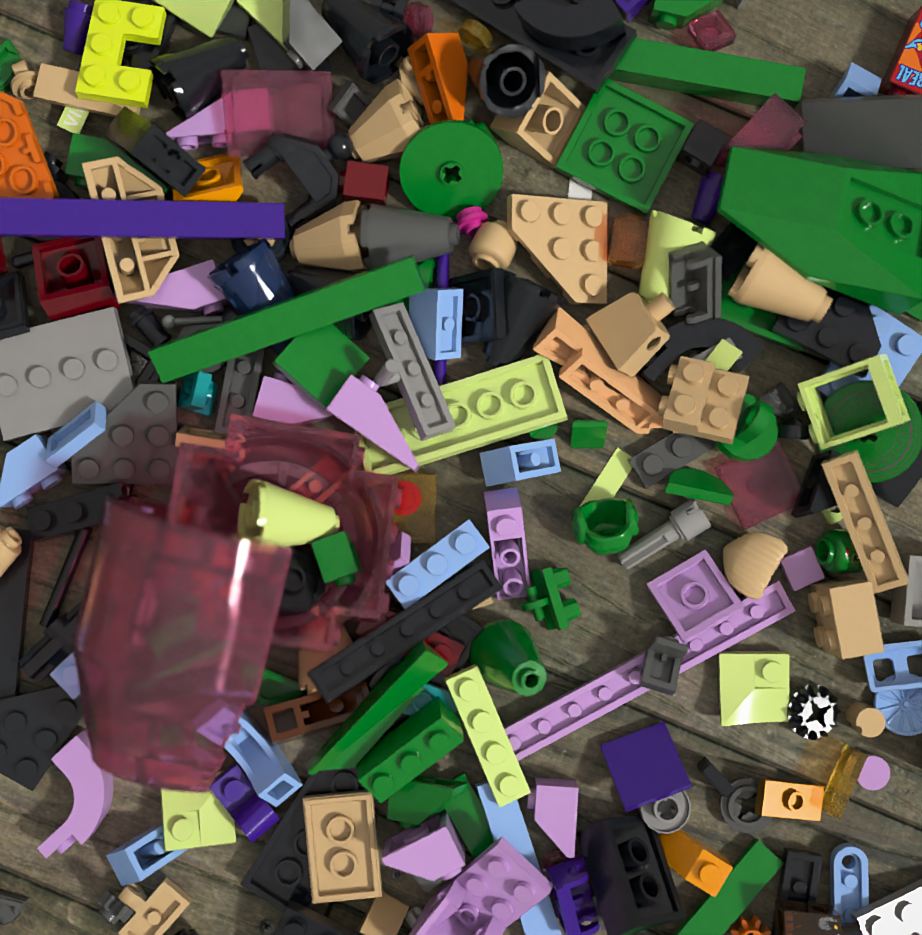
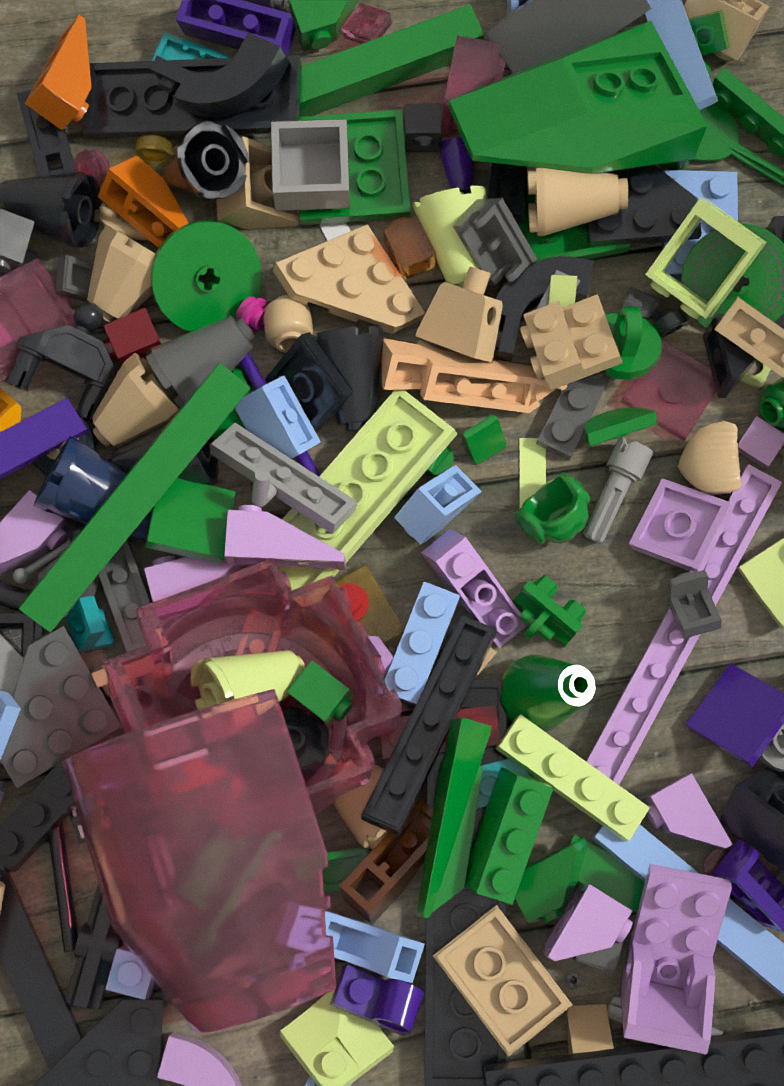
camera: 30 degrees left, 10 degrees down
none -> light grey piece [271,119,350,211]

